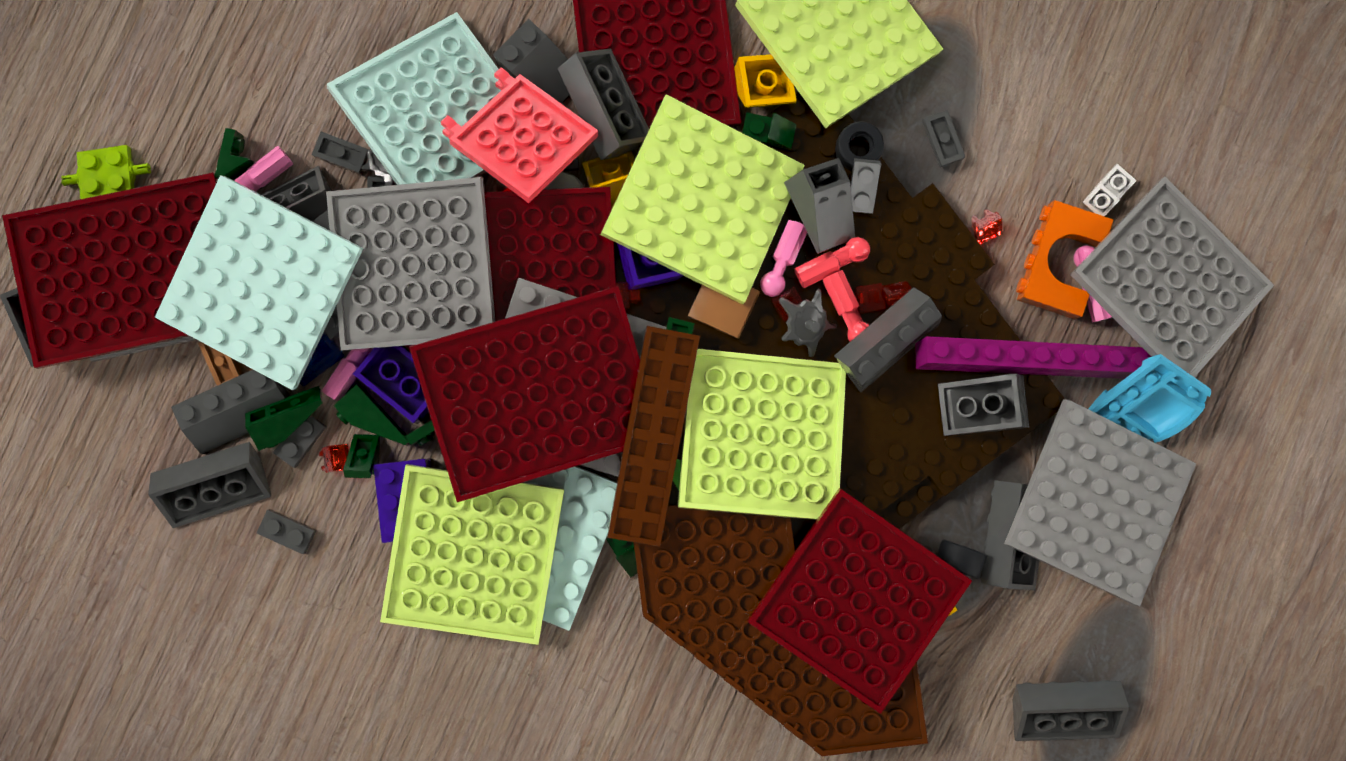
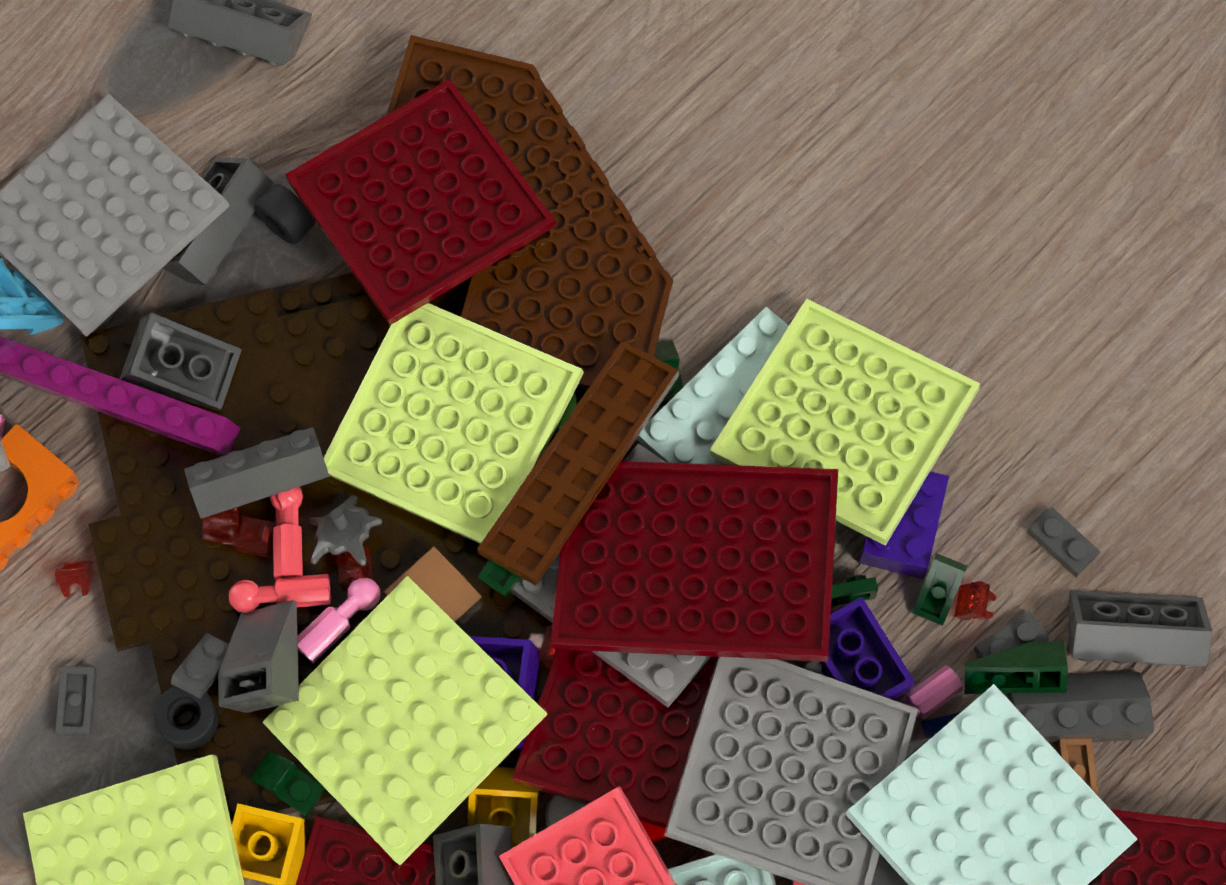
camera: 160 degrees left, 15 degrees down
dark green slope [334,385,410,446] -> none

